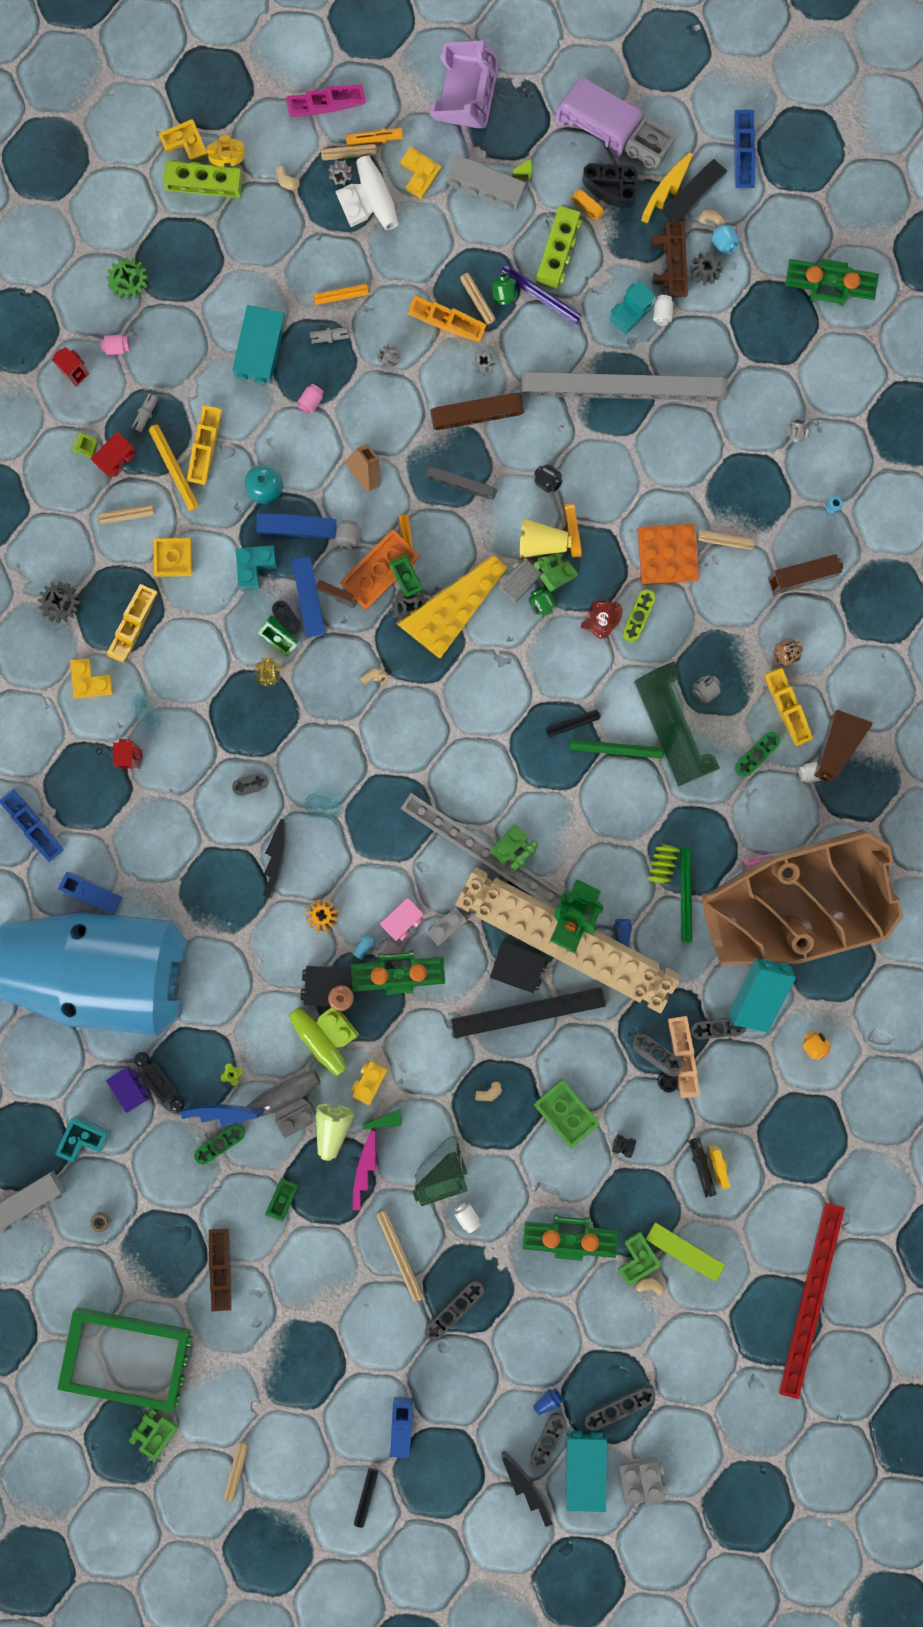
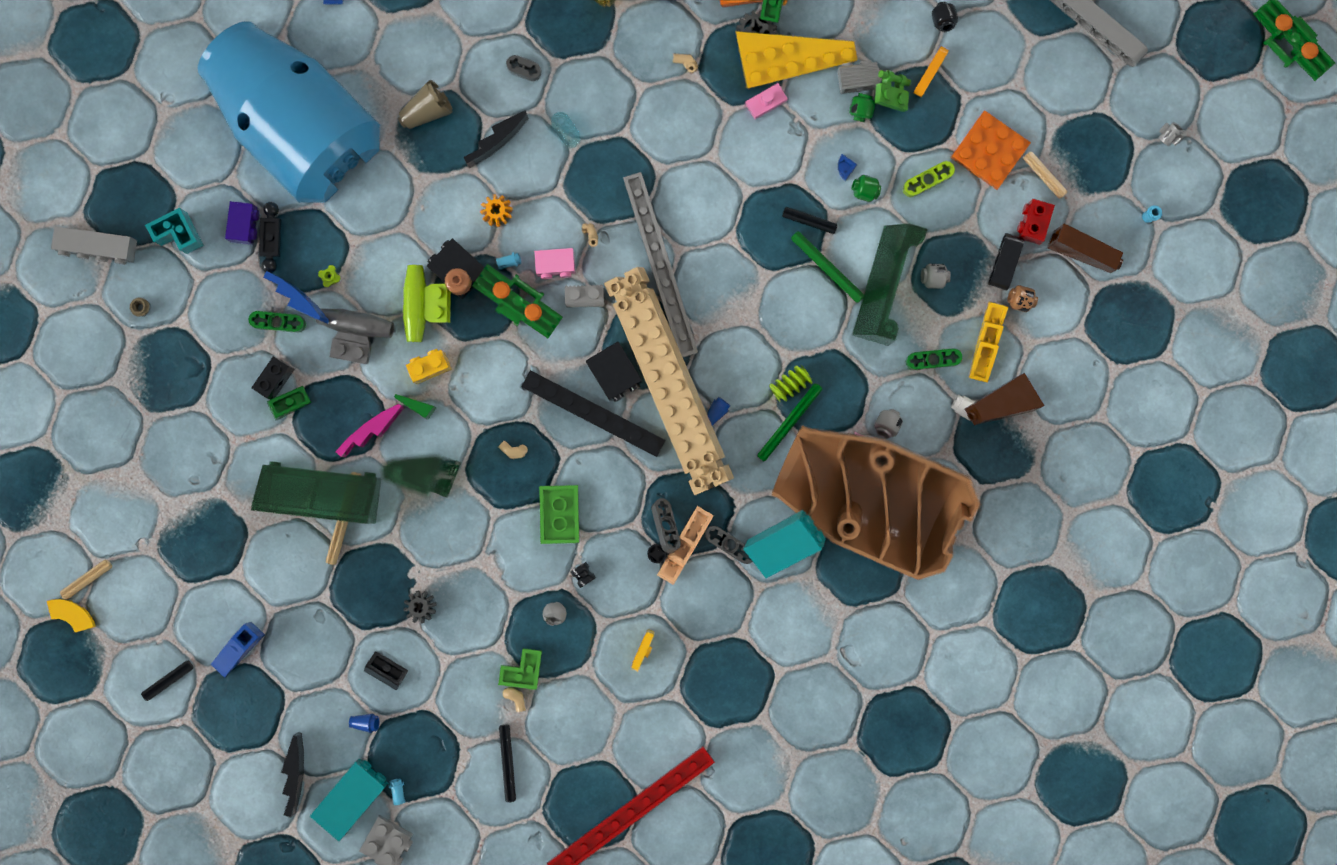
camera: 45 degrees right, 0 degrees up
window [57,1307,193,1412] -> none
blue slope [58,872,123,914] -> none
bright green plate [129,1408,179,1461] -> none
reddish brown slope [209,1229,232,1312] -> none
yellowish green cone [316,1104,354,1161] -> none
dark grey beam [425,1280,484,1341] -> none
white brick [454,1202,481,1233] -> none
bright green plate [489,824,539,872] -> none
light yellow cone [520,519,572,558] -> none
green piece [523,1214,618,1261] -> none
dark grey beam [531,1413,566,1469] -> none
green piece [550,880,604,953] -> none
clear red piece [581,600,623,639] -> none
dark grey beam [584,1385,655,1431] -> none
lime slope [646,1222,726,1282] -> none
black pin [688,1138,717,1198] -> none
light orange head [802,1031,831,1061] -> none
none -> yellow tile [47,599,96,633]
none -> black brick [251,356,295,400]
none -> clear green windscreen [251,461,381,524]
none -> black slope [364,651,408,690]
none -> medium azure pin [388,779,406,805]
none -> dark tan cone [398,80,453,129]
none -> dark grey gear [403,590,437,623]
none -> black axle [499,724,516,802]
none -> light grey piece [542,602,567,626]
none -> tan arm [582,223,598,247]
none -> bright pink tile [745,83,788,119]
none -> blue tile [838,154,857,181]
none -> green head [851,175,881,202]
none -> light grey head [874,409,903,439]
none -> black beam [988,233,1025,291]
none -> red brick [1017,199,1055,245]

